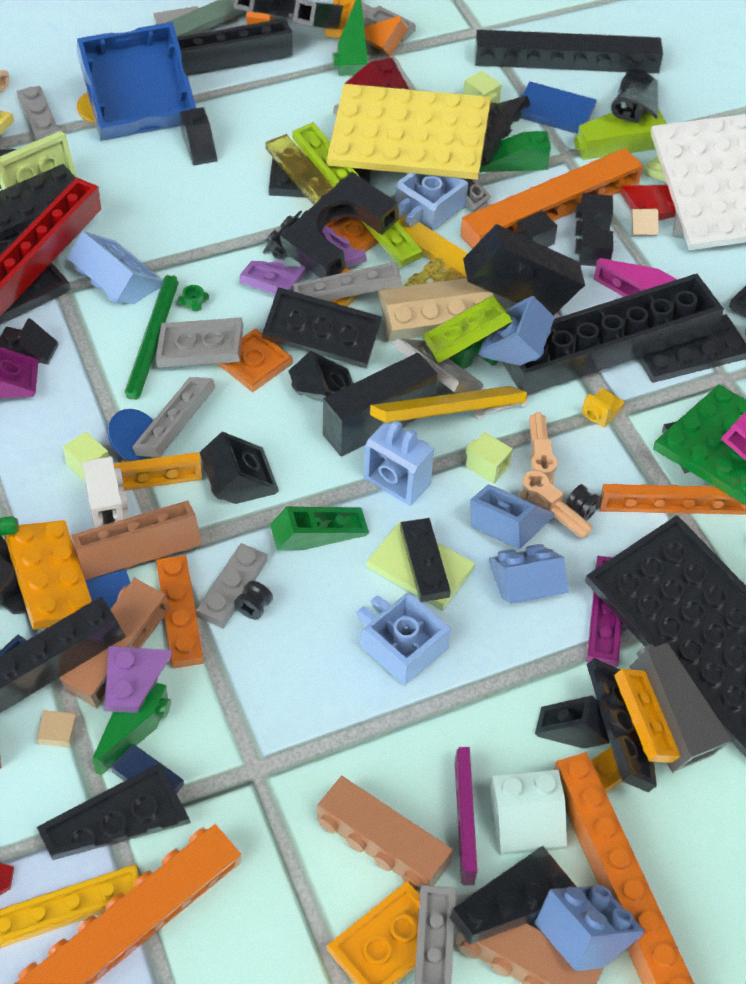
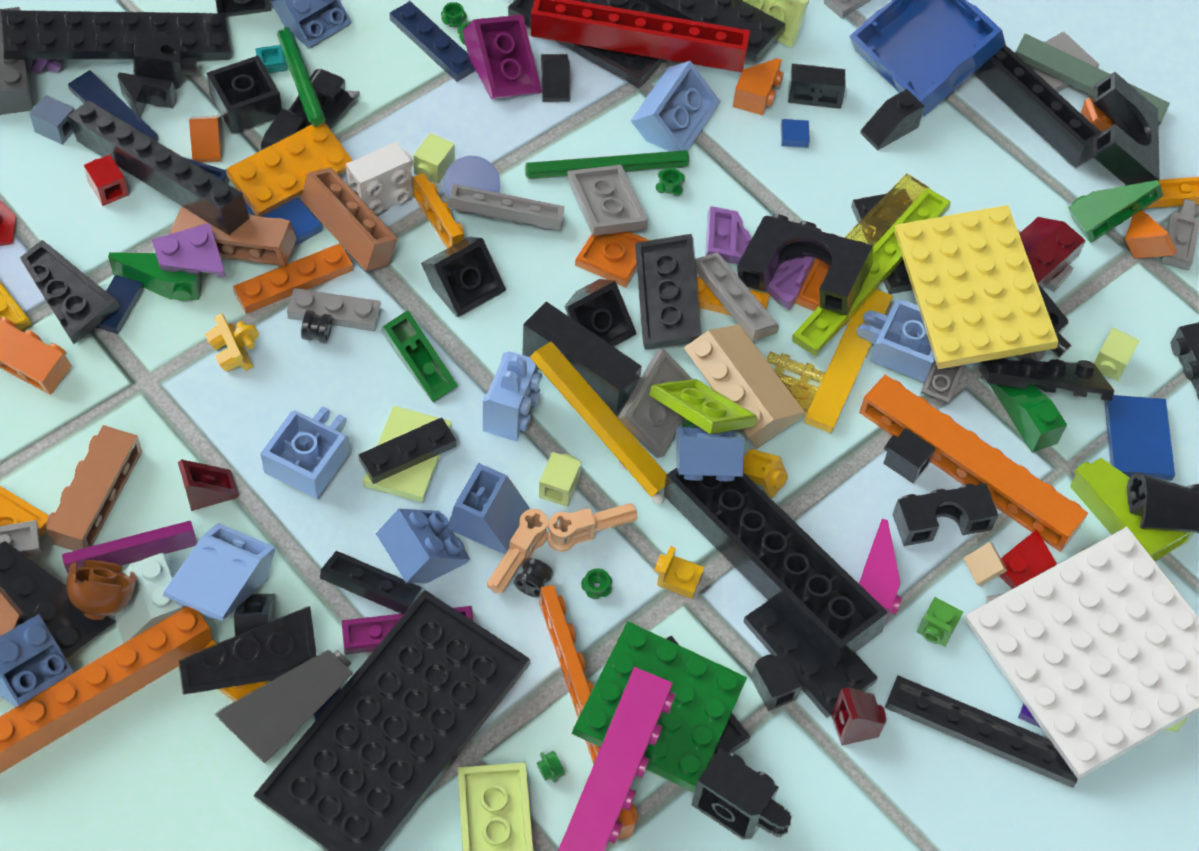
camera: 70 degrees right, 5 degrees up
tan tile [36,710,77,747] -> none
black brick [463,224,585,316] -> none
light orange plate [614,669,681,763] -> none
none -> dark orange cylinder [66,560,137,620]
none -> light blue slope [163,523,275,621]
none -> dark red slope [178,459,239,511]
none -> yellow hips [205,313,259,372]
none -> black plate [320,550,422,615]
none -> green plate [581,568,612,599]
none -> orange slope [732,58,784,116]
none -> black brick [751,653,802,711]
none -> blue tile [780,119,810,148]
none -> black hinge [788,63,846,109]
none -> bright green bracket [917,597,964,647]

